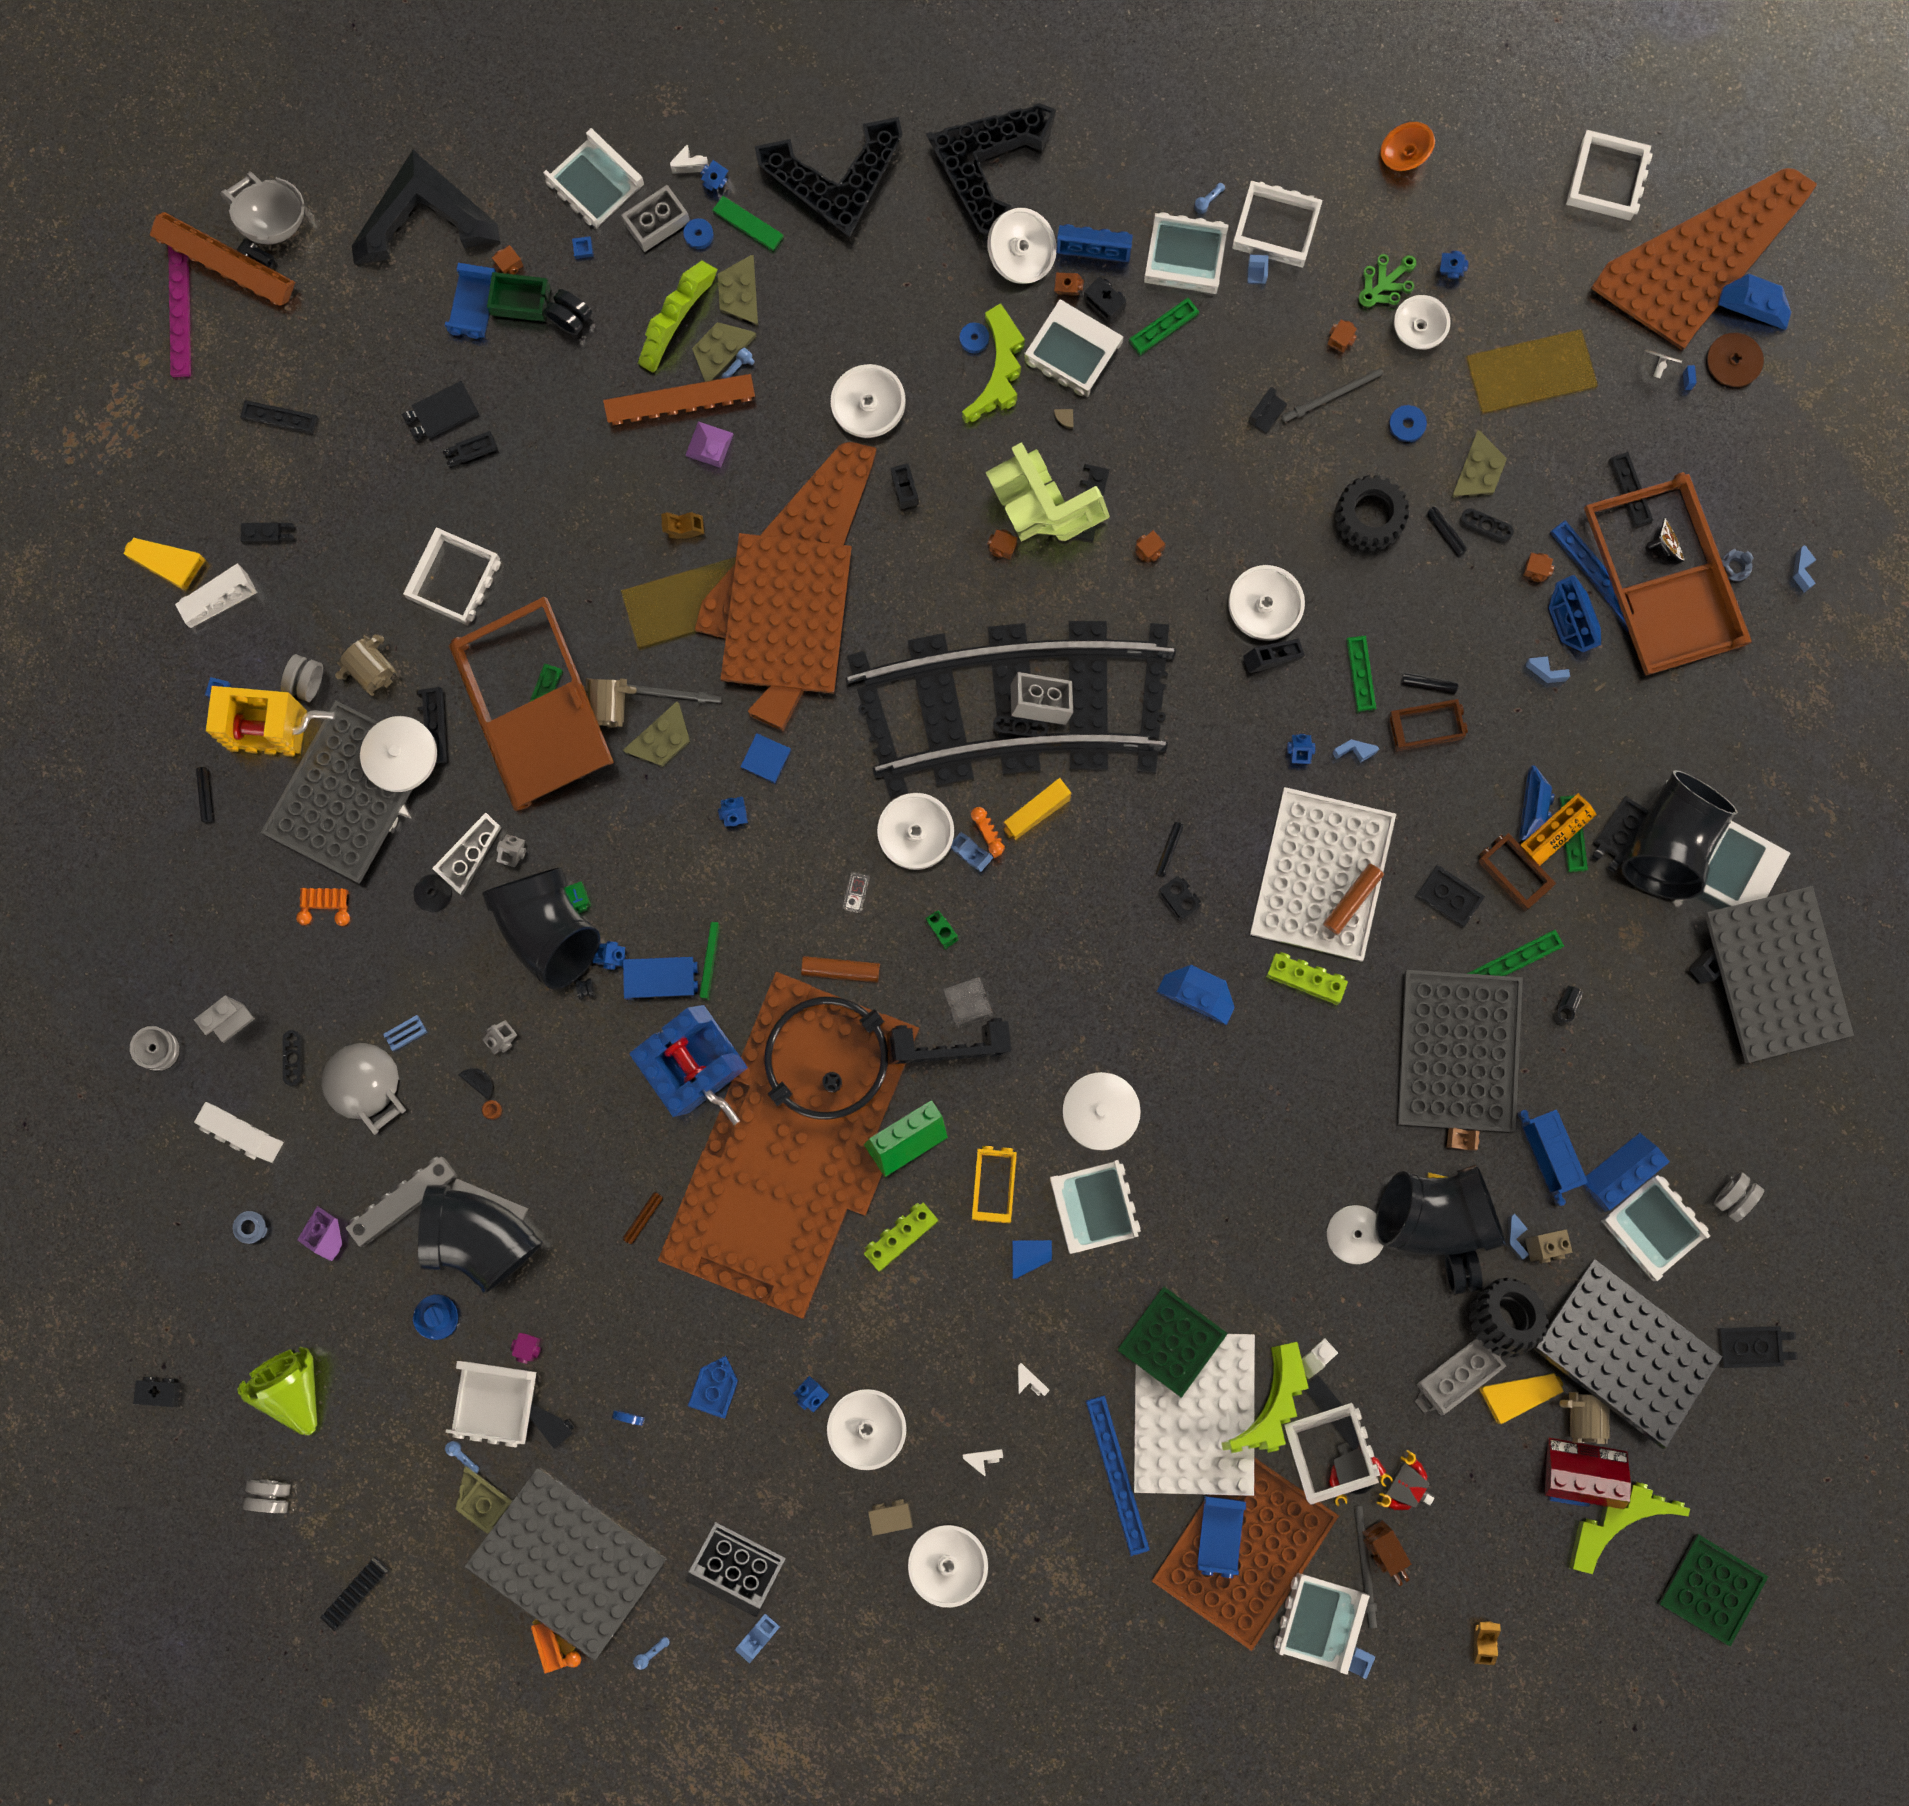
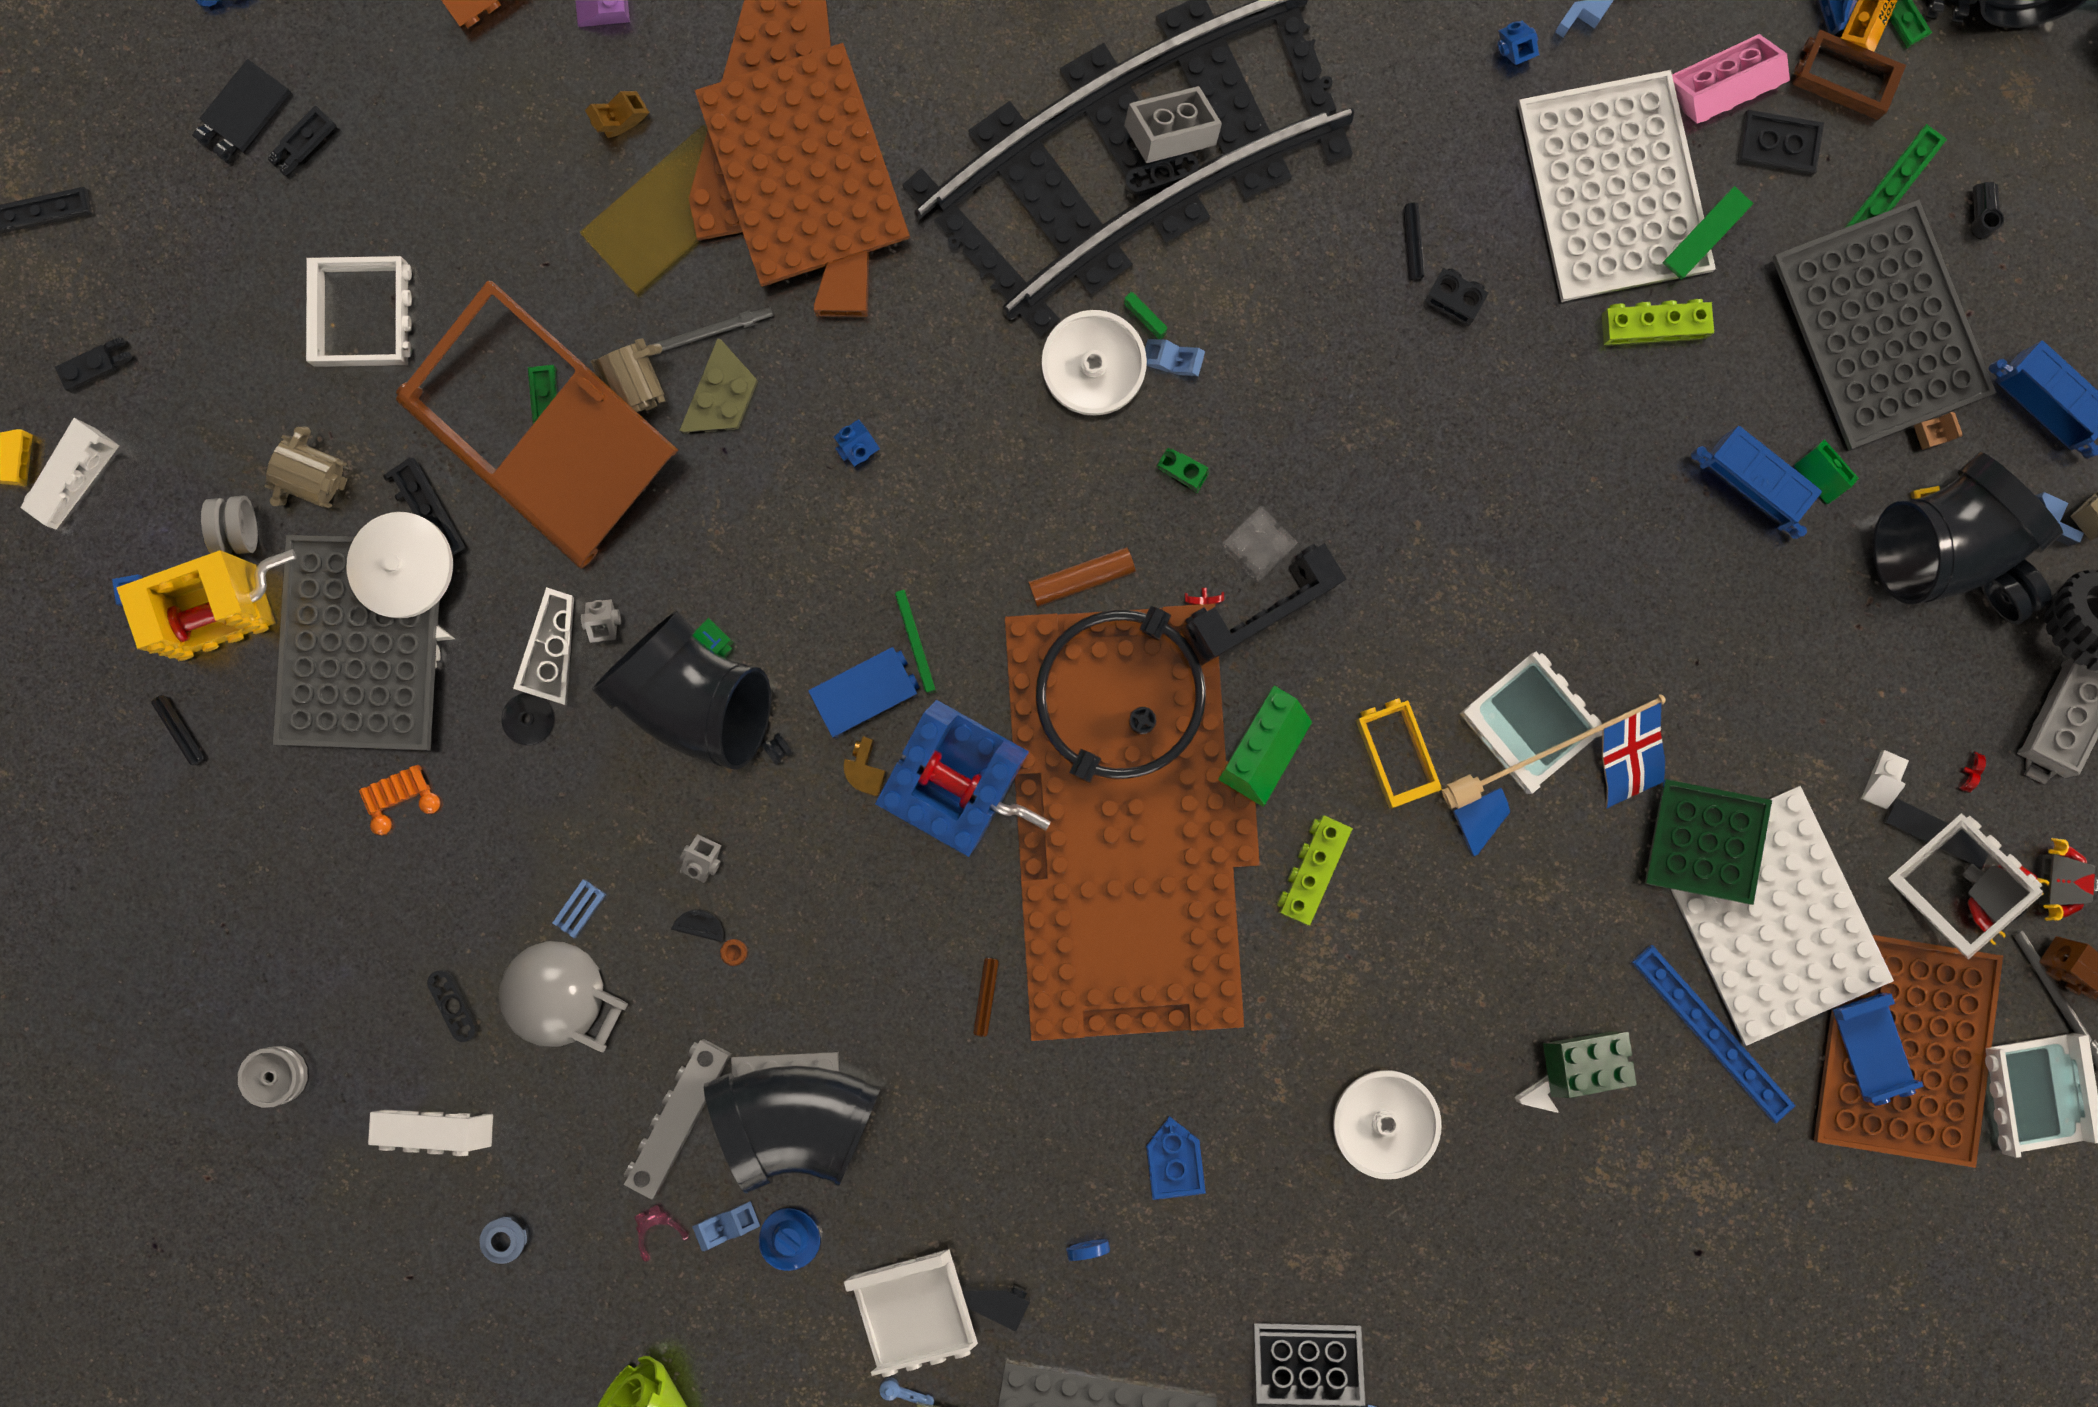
camera: 30 degrees left, 5 degrees up
light grey panel [194,995,255,1043] -> none
medium lavender slope [297,1206,342,1261] -> none
magenta brick [510,1333,541,1364] -> none
blue brick [593,941,625,970] -> none
blue tile [741,733,791,783] -> none
blue brick [793,1376,829,1413] -> none
clear tile [842,872,870,914] -> none
dark tan brick [868,1499,913,1536] -> none
white dish [908,1525,988,1607] -> none
orange gear [971,807,1005,858] -> none
yellow slope [1003,778,1071,840] -> none
white slope [1018,1363,1050,1396] -> none
white dish [1063,1072,1140,1151] -> none
blue wedge [1157,965,1235,1025] -> none
lime arch [1221,1342,1309,1453] -> none
dark orange brick [1323,863,1384,936] -> none
white dish [1327,1205,1383,1264] -> none
none -> clear pink helmet [634,1205,689,1262]
none -> medium blue slope [692,1201,760,1251]
none -> pearl gold brick [844,737,887,797]
none -> green tile [1124,292,1167,339]
none -> red piece [1185,588,1224,605]
none -> flag [1442,695,1665,809]
none -> piece [1543,1032,1637,1098]
none -> green tile [1662,186,1754,280]
none -> bright pink slope [1672,34,1790,124]
none -> blue container [1691,426,1822,539]
none -> green panel [1794,439,1859,504]
none -> red piece [1959,751,1986,793]

